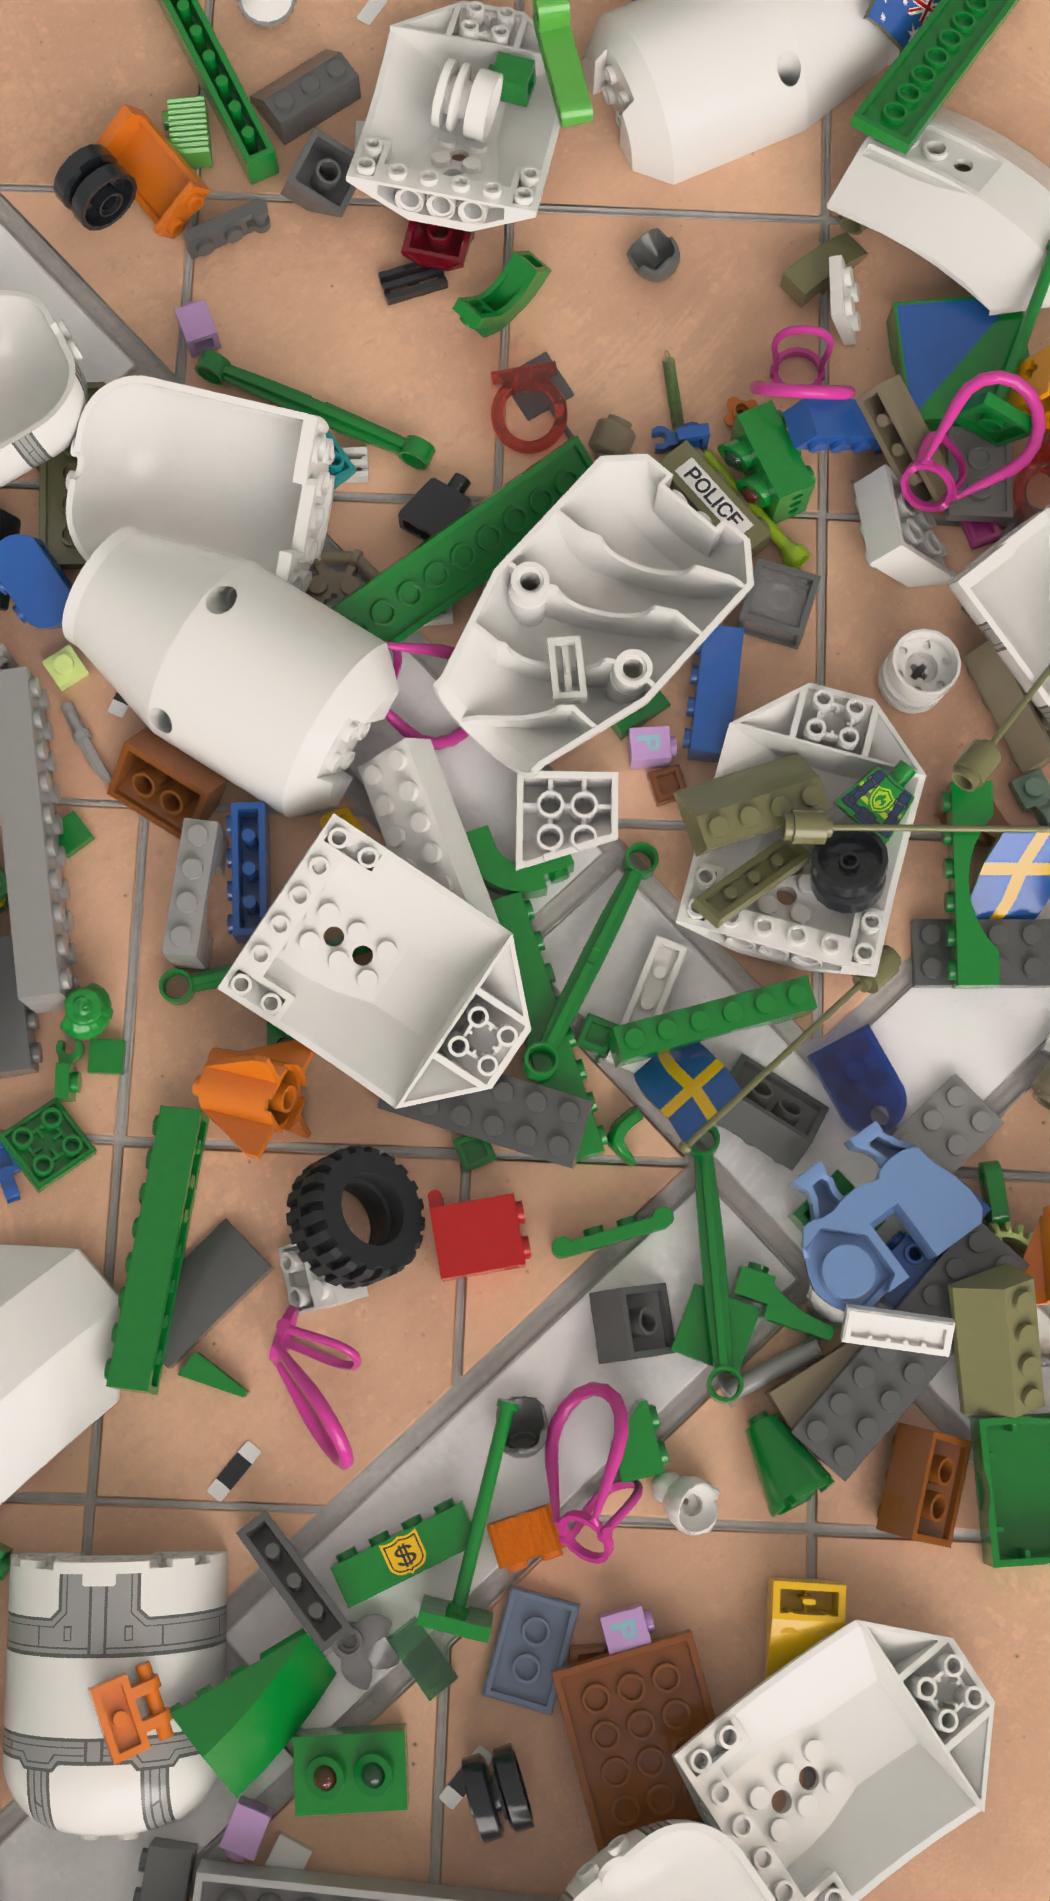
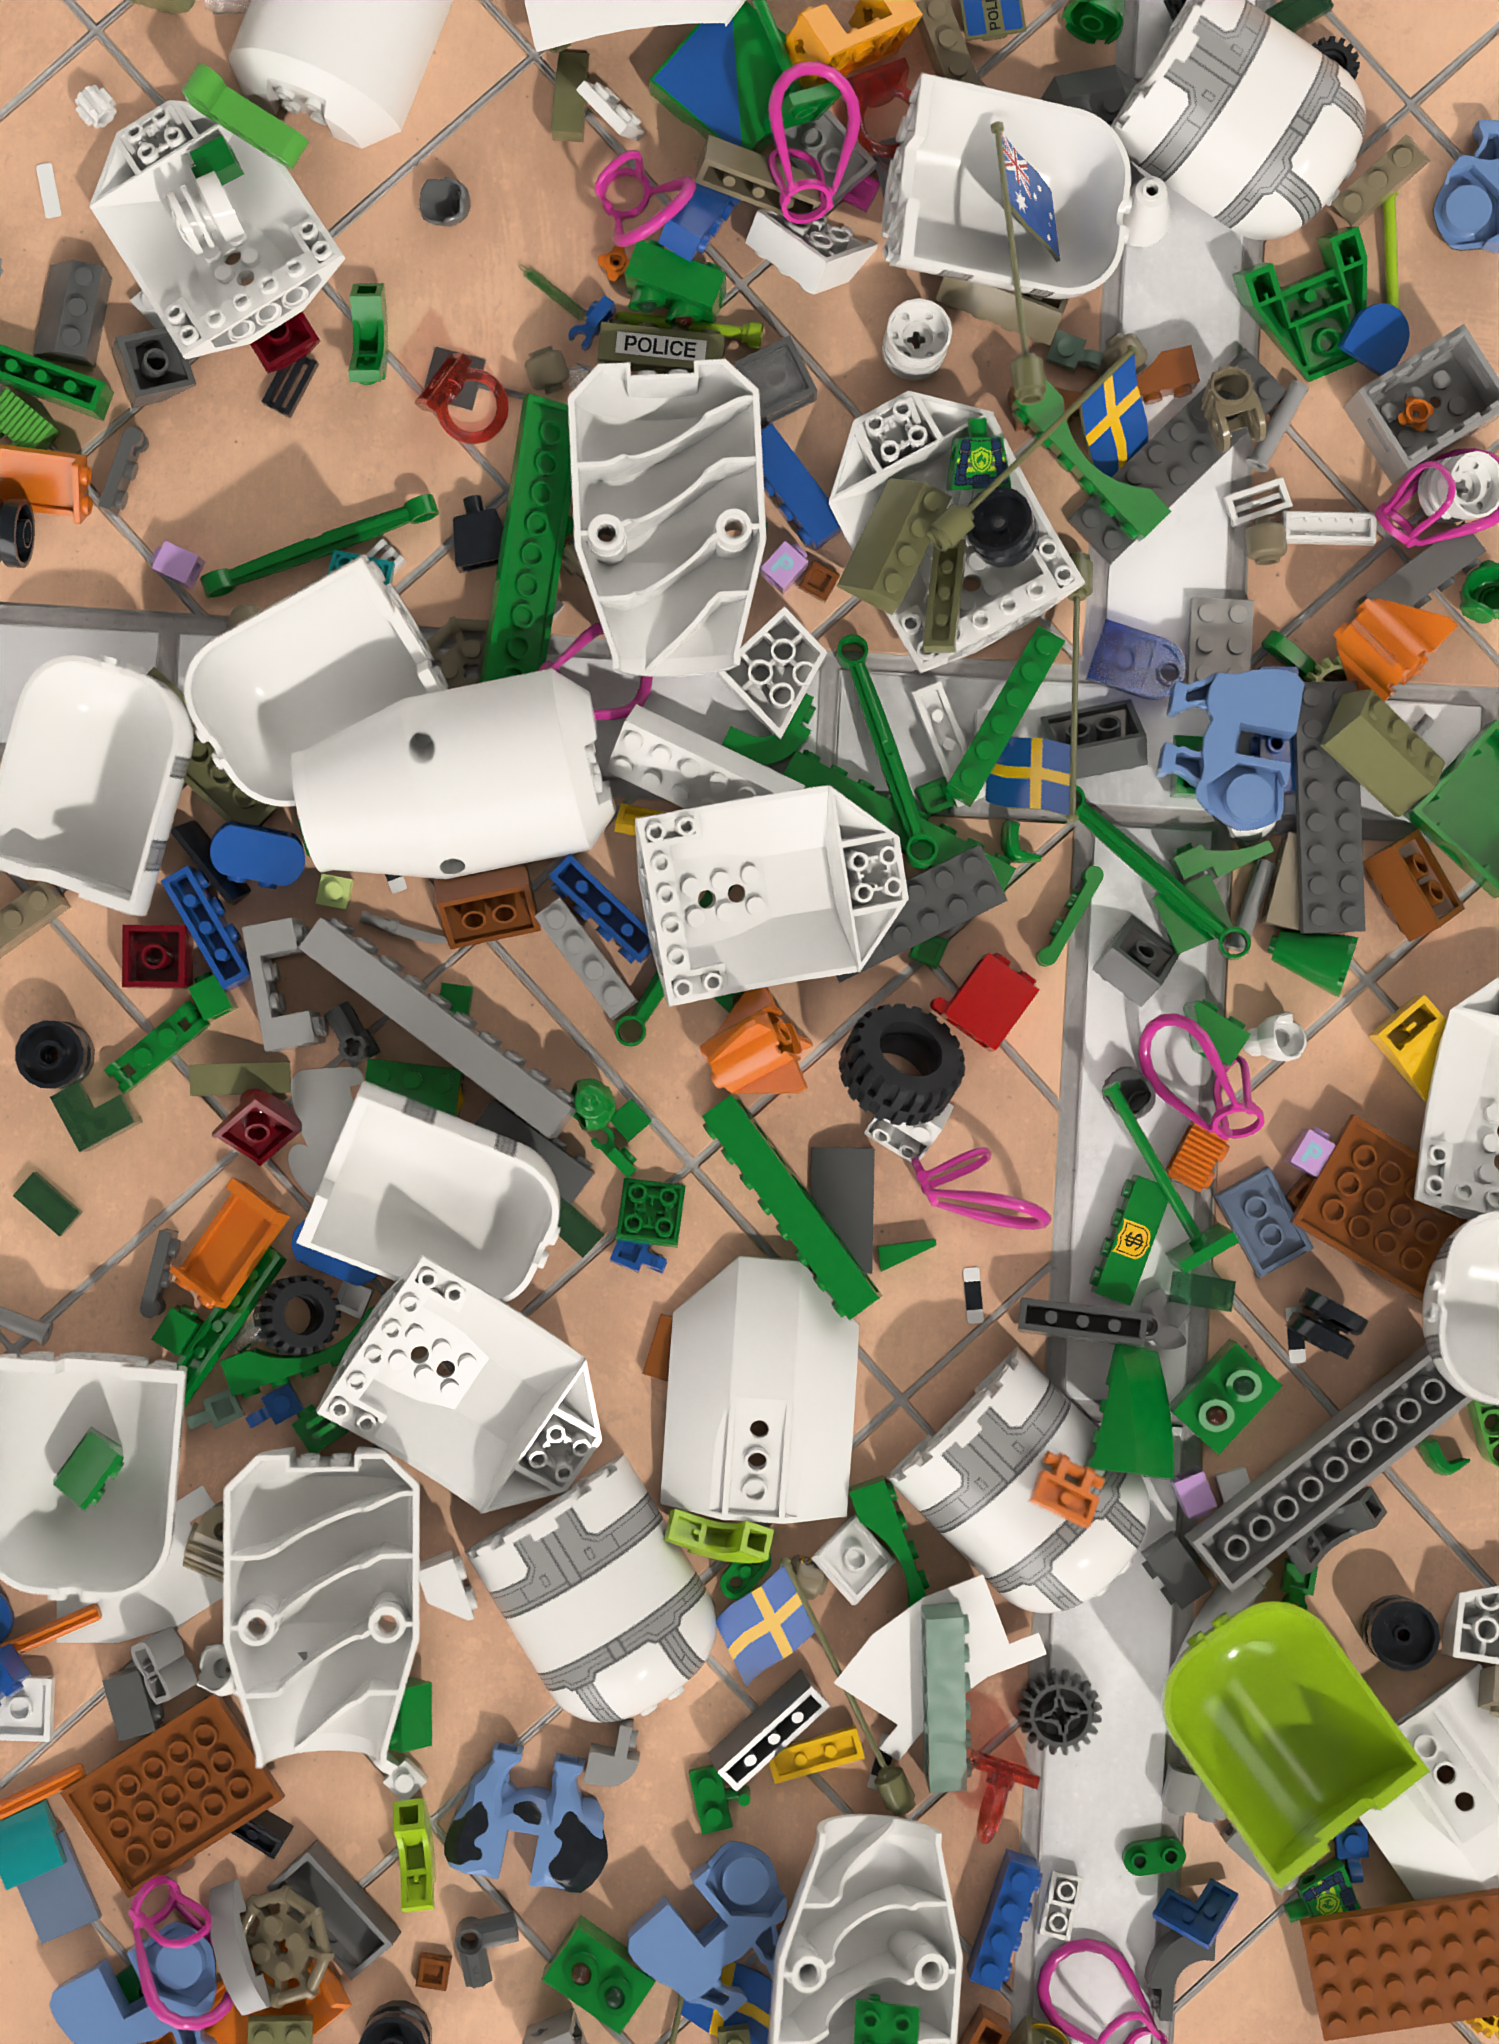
camera: 45 degrees left, 10 degrees up
white tile [547,635,587,705] -> none
white plate [840,1303,955,1357] -> none

